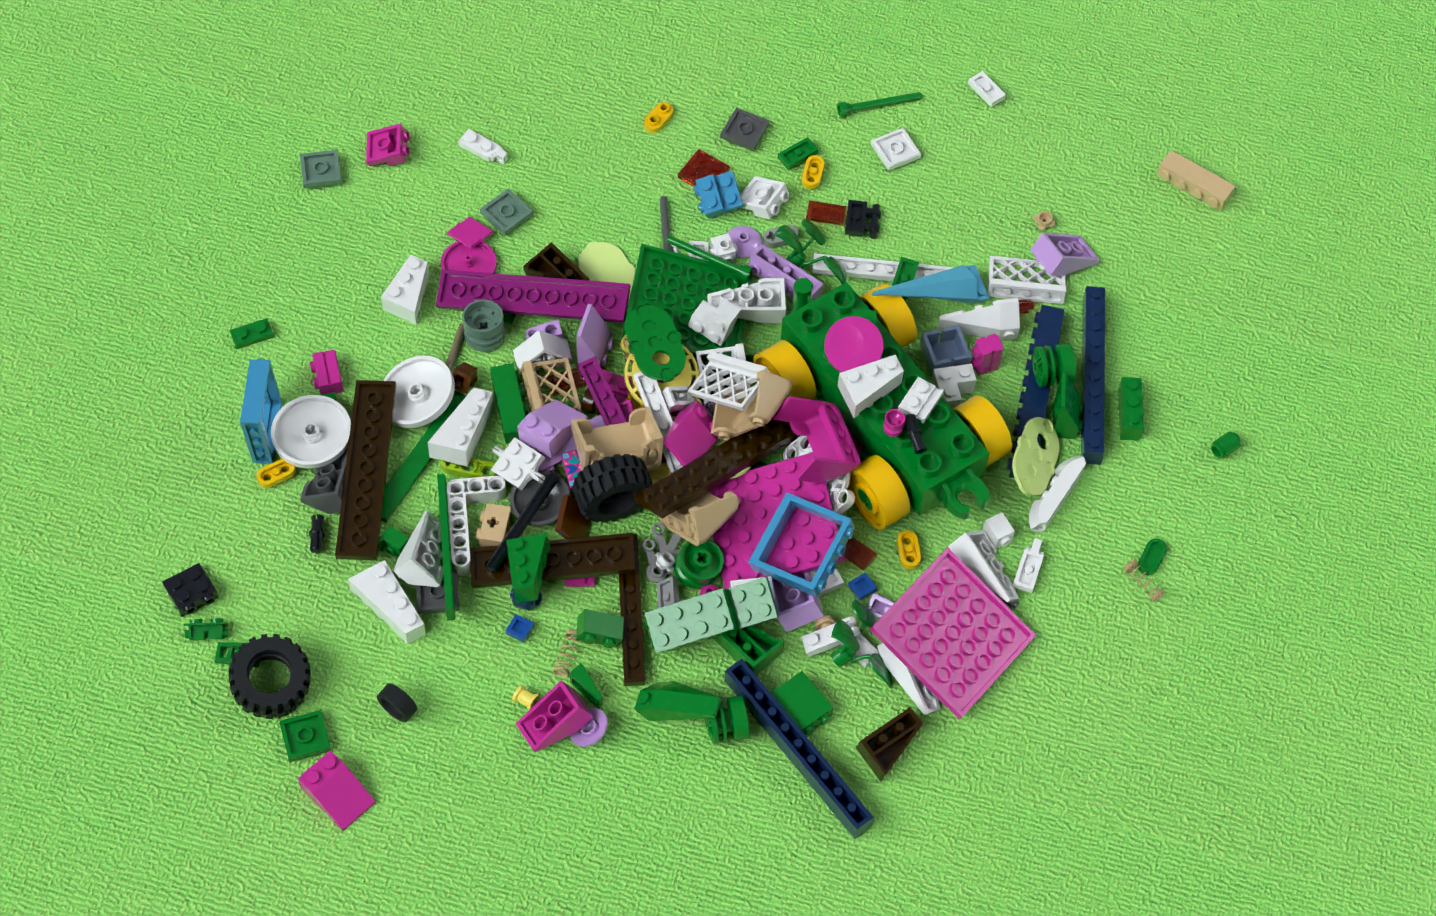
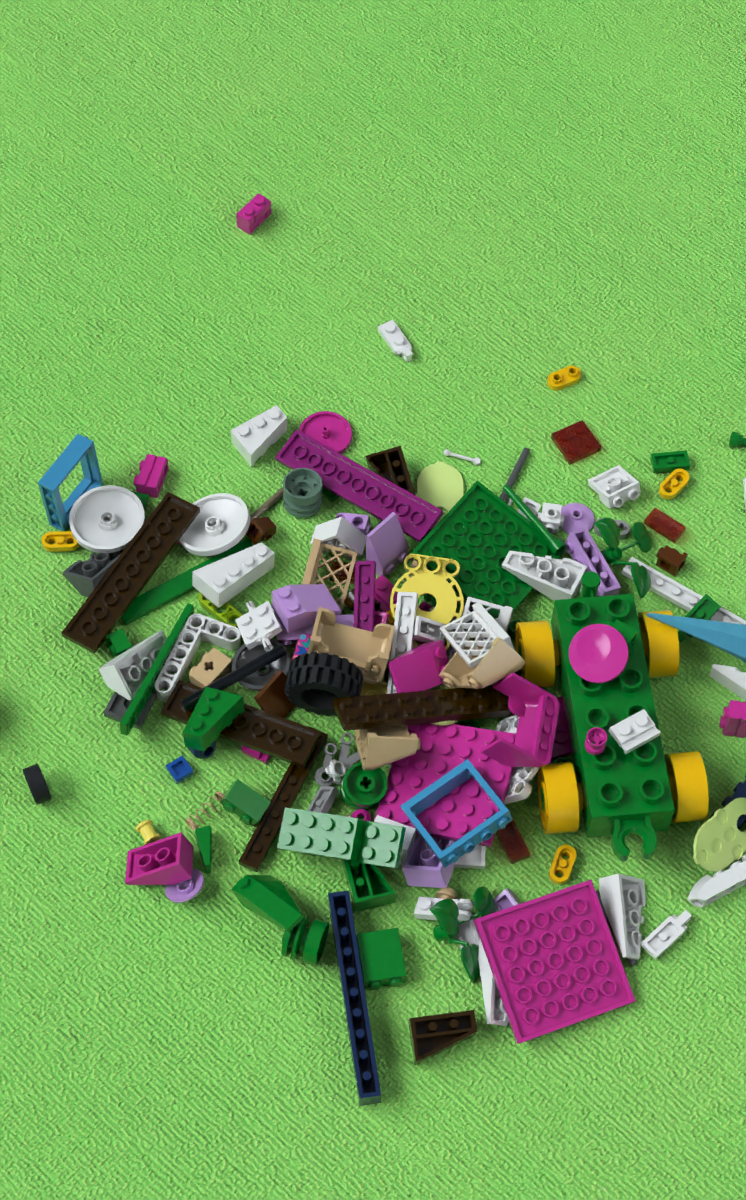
camera: 30 degrees right, 0 degrees up
green plate [230,318,274,350] -> none
sand green plate [300,150,342,189] -> none
black axle [309,514,325,554] -> none
white wedge [348,560,426,644] -> none
dark pink plate [366,123,410,166] -> none
dark pink piece [447,217,493,249] -> none
sand green plate [480,188,534,236] -> none
green brick [490,363,528,444] -> none
green piece [624,304,686,382] -> none
white brick [688,299,741,346] -> none
dark azure plate [694,170,744,219] -> none
dark grey plate [720,107,770,152] -> none
white wedge [838,355,904,418] -> none
black plate [845,200,881,239] -> none
blue plate [848,573,877,601] -> none
black axle [905,414,927,454] -> none
sand blue piece [920,325,971,377] -> none
white brick [931,364,976,408] -> none
white brick [983,512,1015,548] -> none
none -> dark pink brick [236,194,272,234]
none -> white hinge [443,449,481,465]
none -> reddish brown brick [656,545,688,577]

